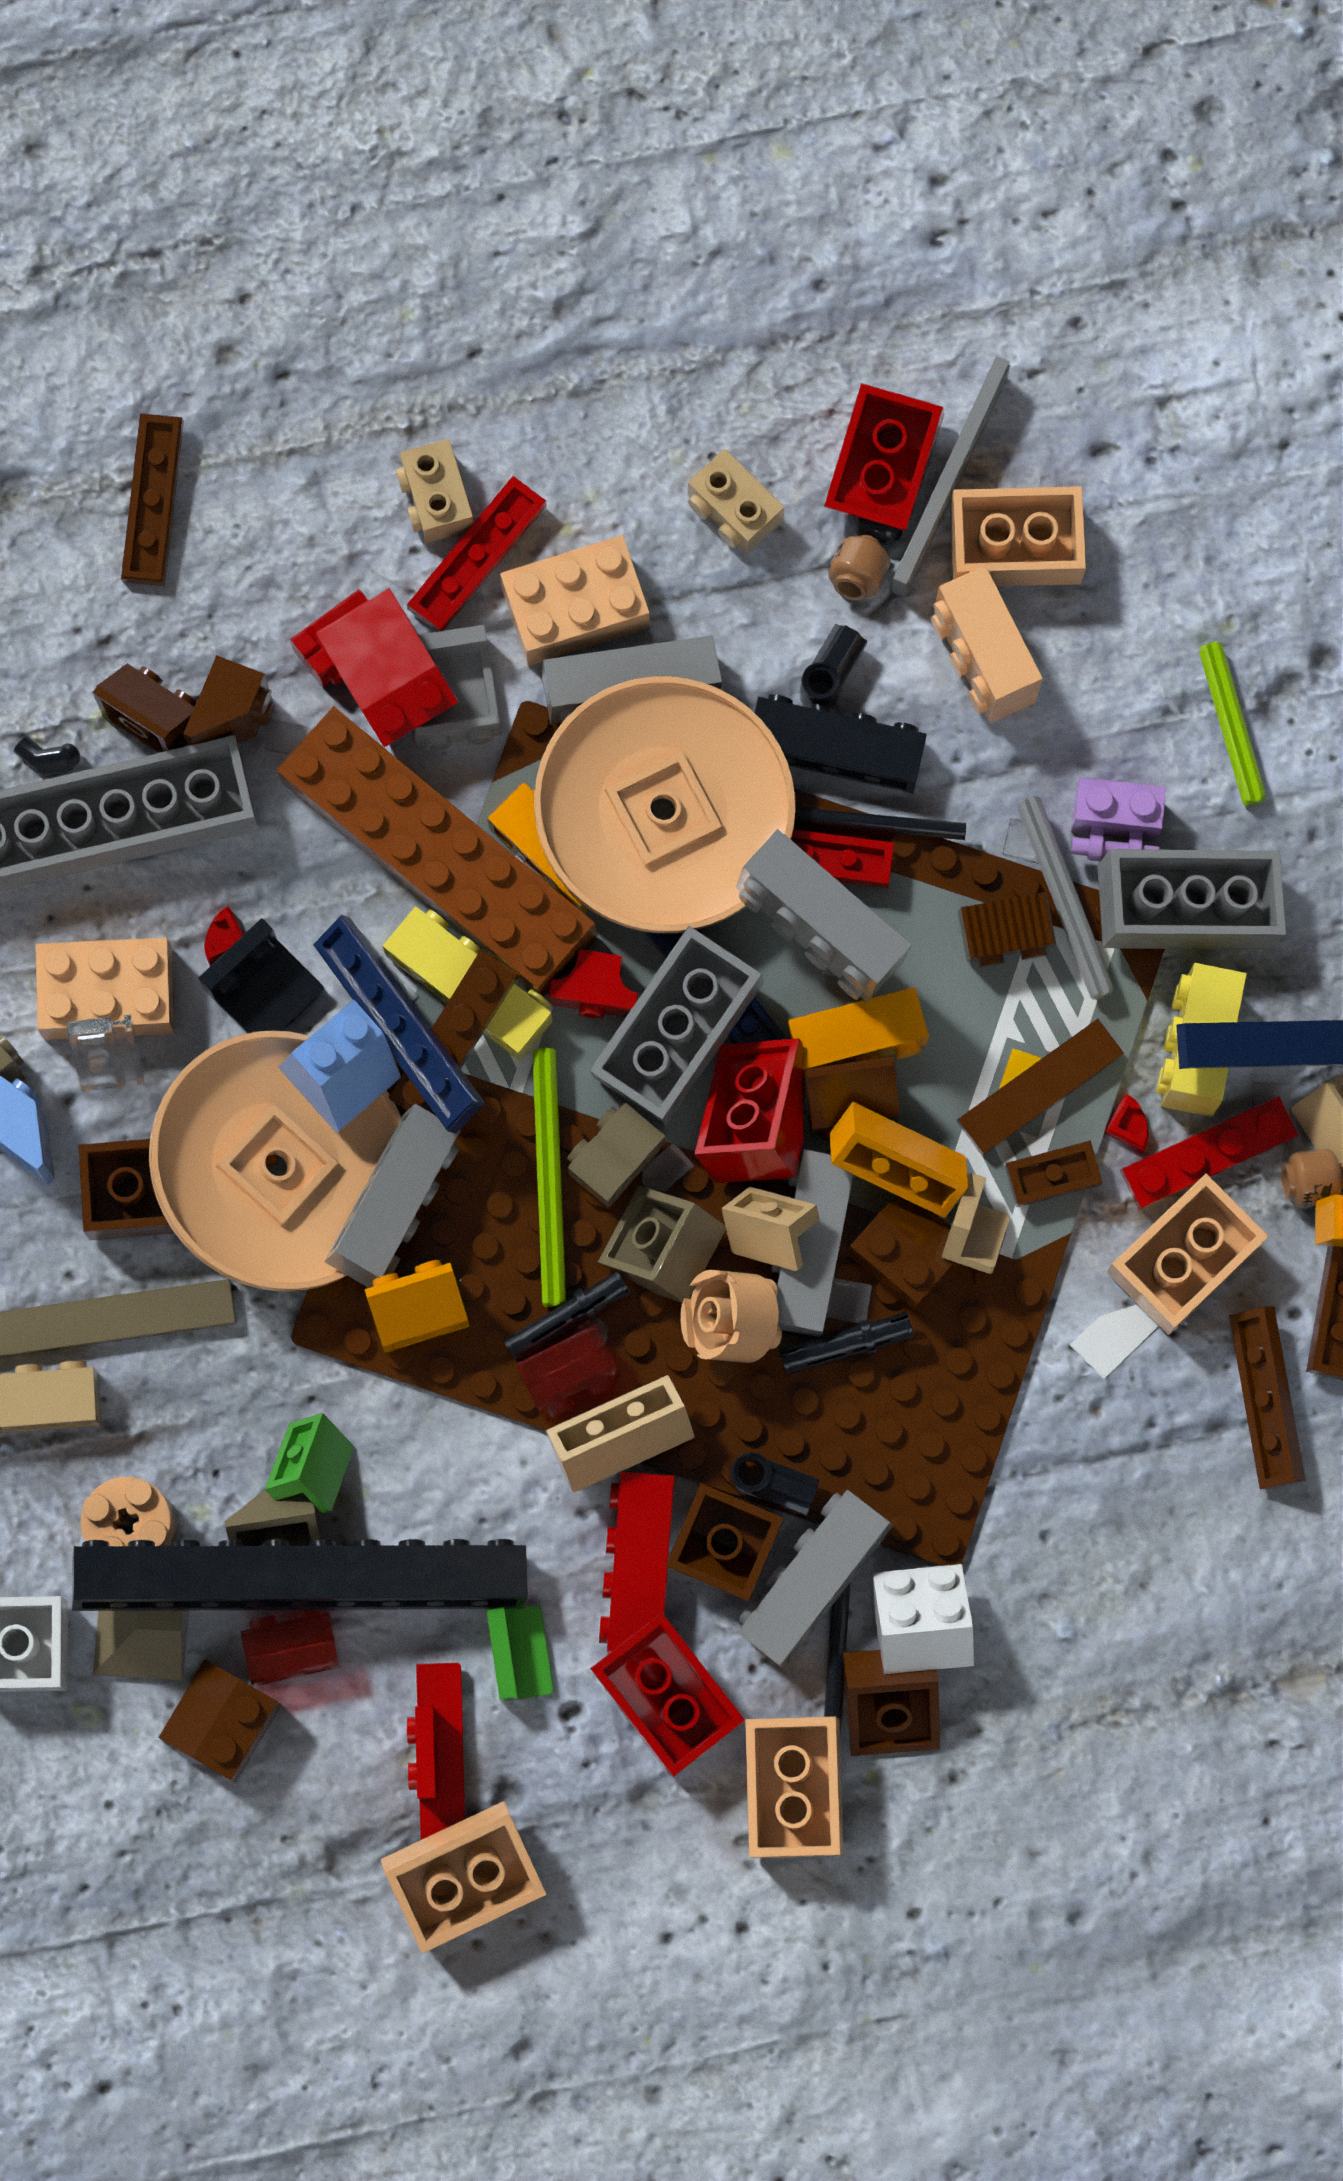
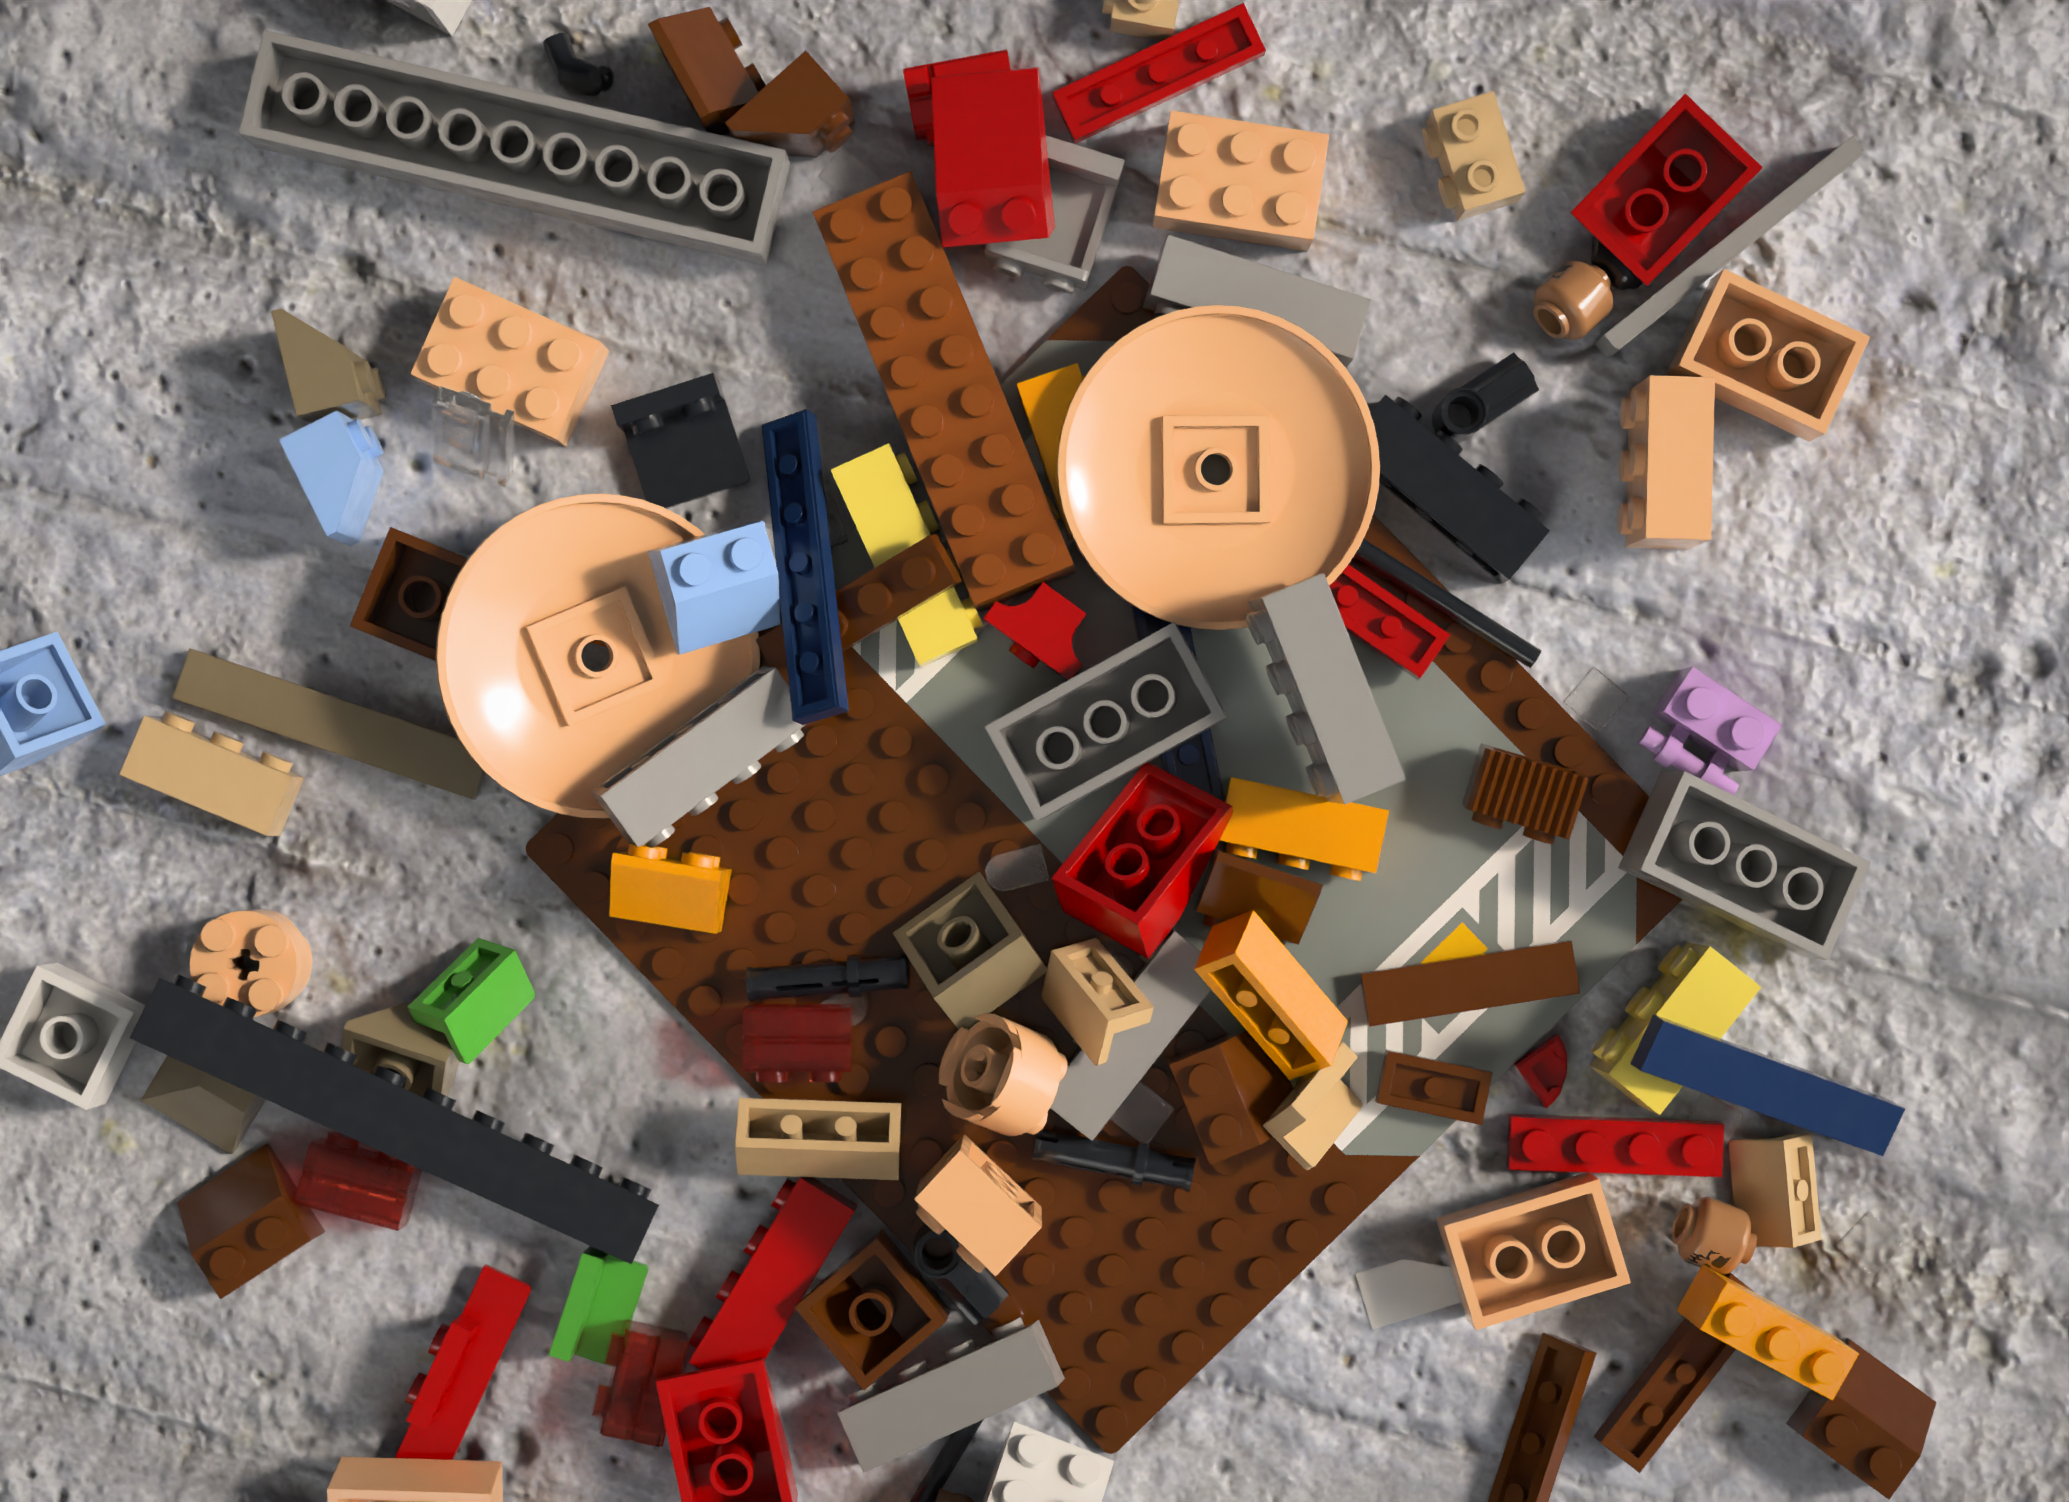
camera: 30 degrees right, 10 degrees up
red tile [204,906,243,966] -> none
lime axle [532,1047,566,1308] -> none
dark tan brick [567,1103,666,1208] -> none
light grey axle [1018,796,1113,1000] -> none
lime axle [1199,642,1266,806] -> none
none -> clear red brick [591,1319,689,1447]
none -> light nougat brick [914,1134,1042,1277]

